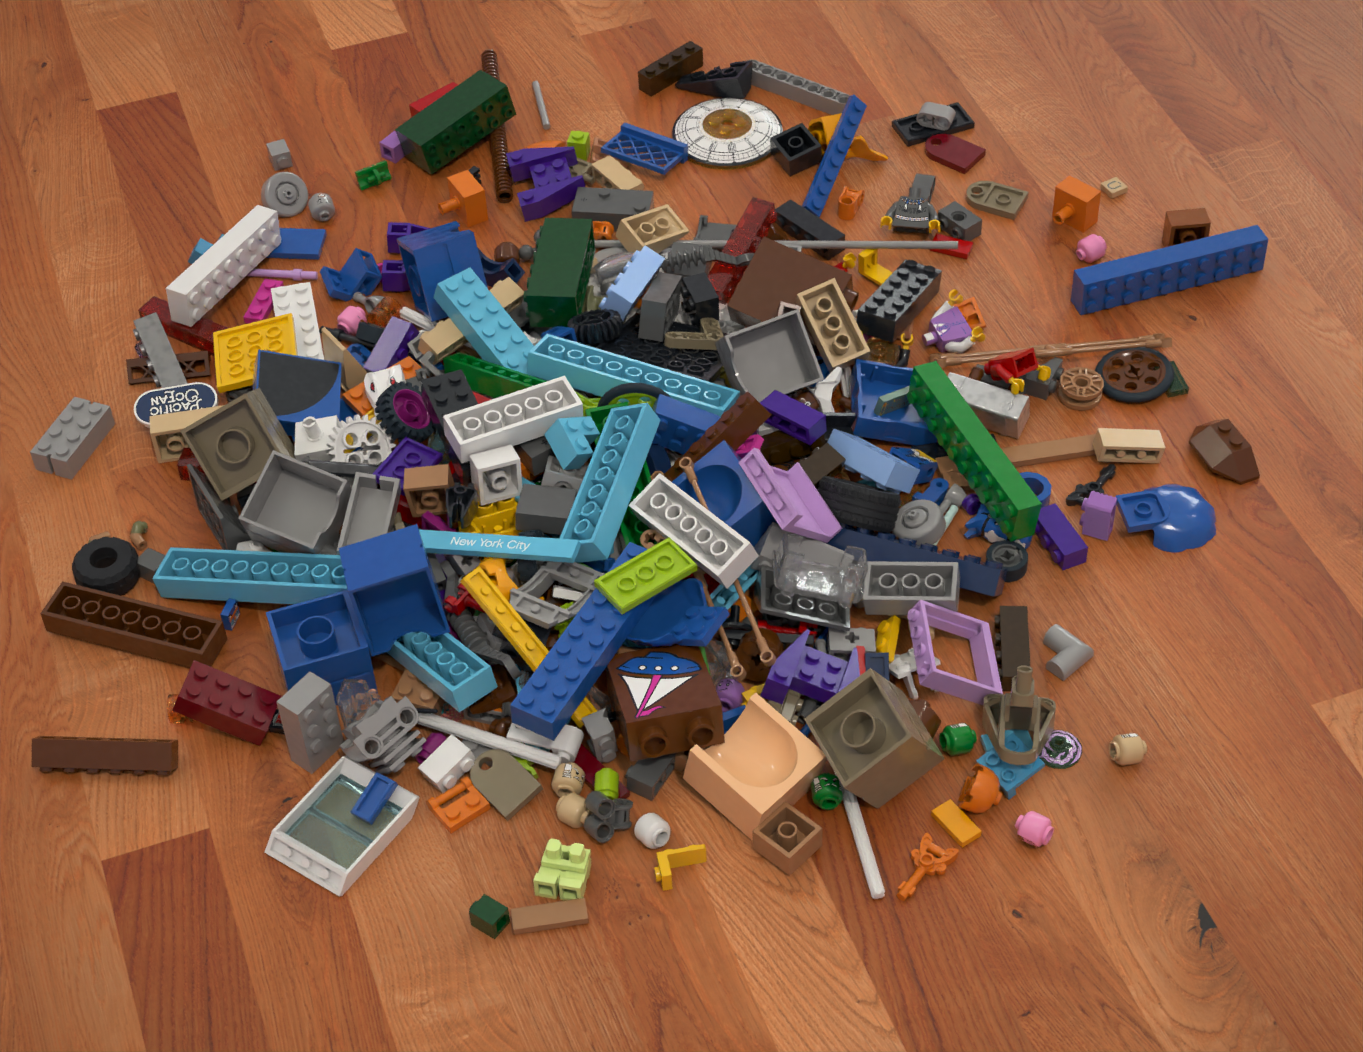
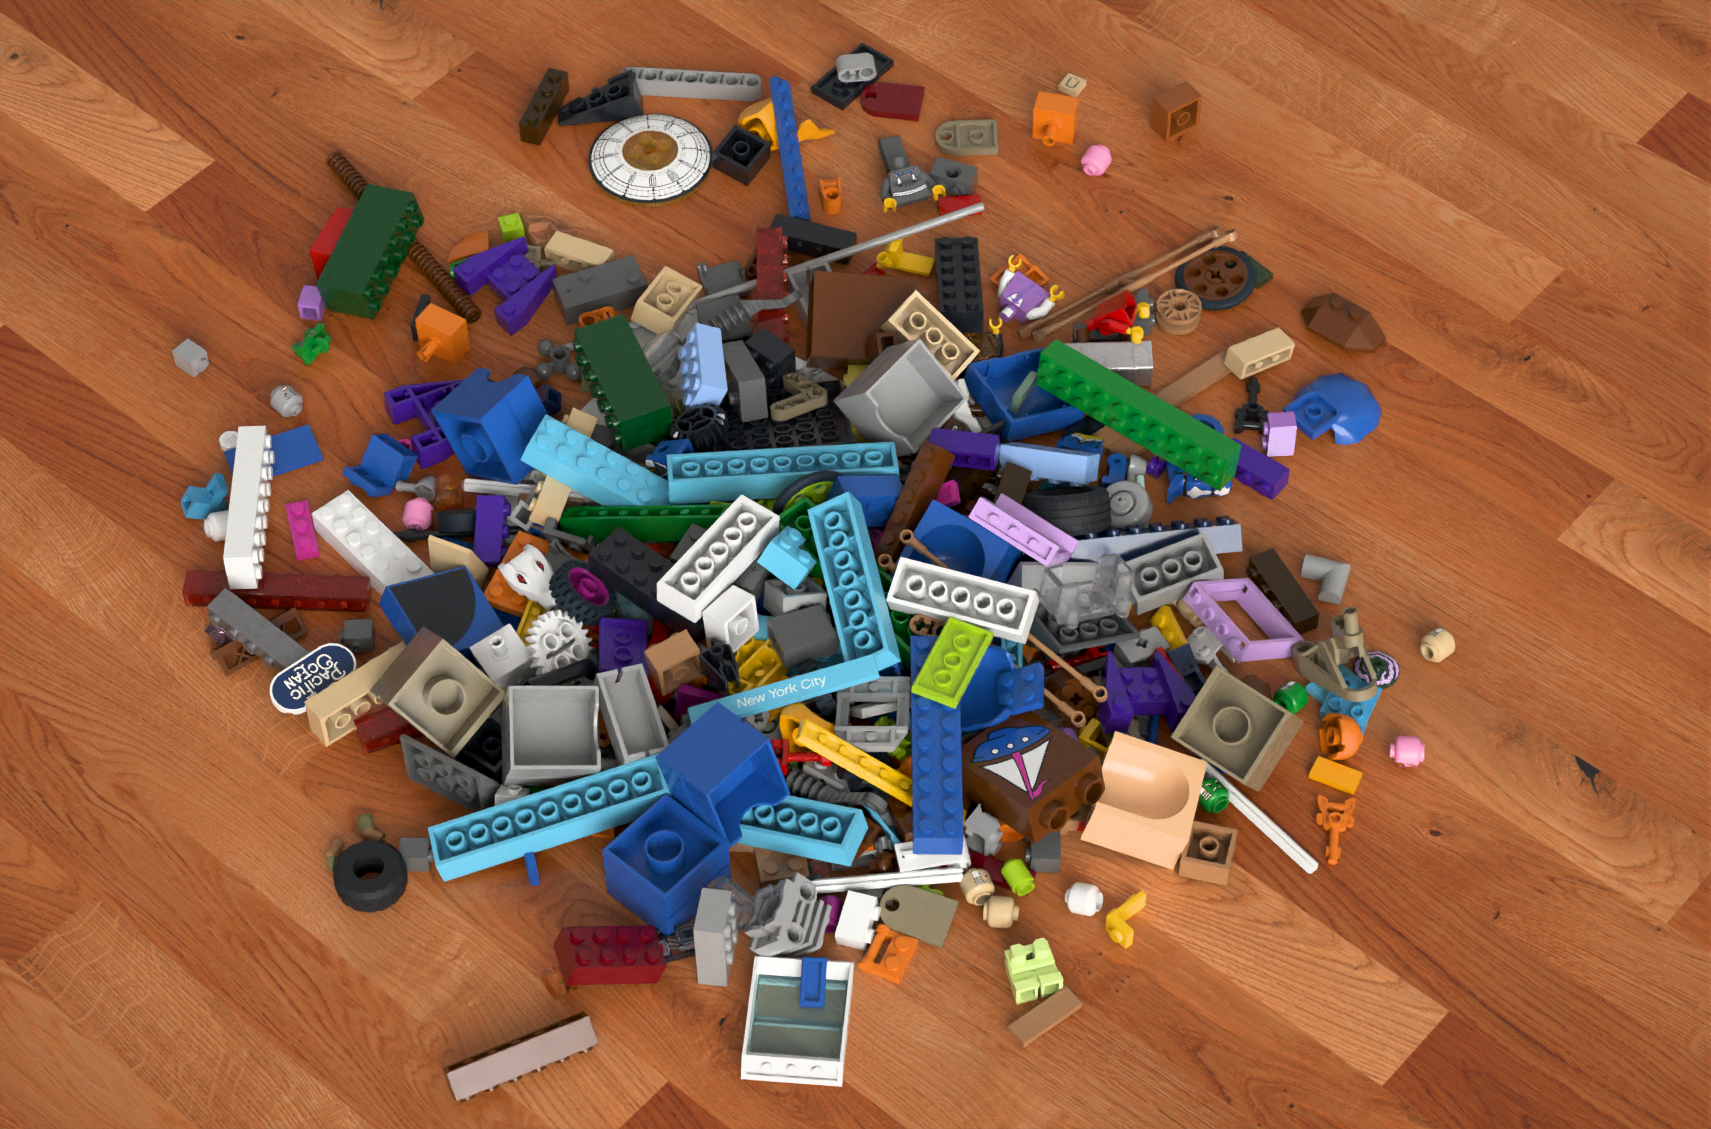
camera: 30 degrees left, 5 degrees up
light grey piece [30,397,115,480] -> none
reddish brown brick [40,581,227,668] -> none
yellow plate [213,313,298,393] -> none
lavender bar [247,269,318,281] -> none
light grey wheel [261,172,308,217] -> none
dark green brick [469,894,510,939] -> none
light grey bar [532,81,550,130] -> none
dark grey piece [584,791,633,843] -> none
blue fence [601,123,688,175] -> none
wheel [985,540,1028,583] -> none
blue brick [1071,225,1269,315] -> none

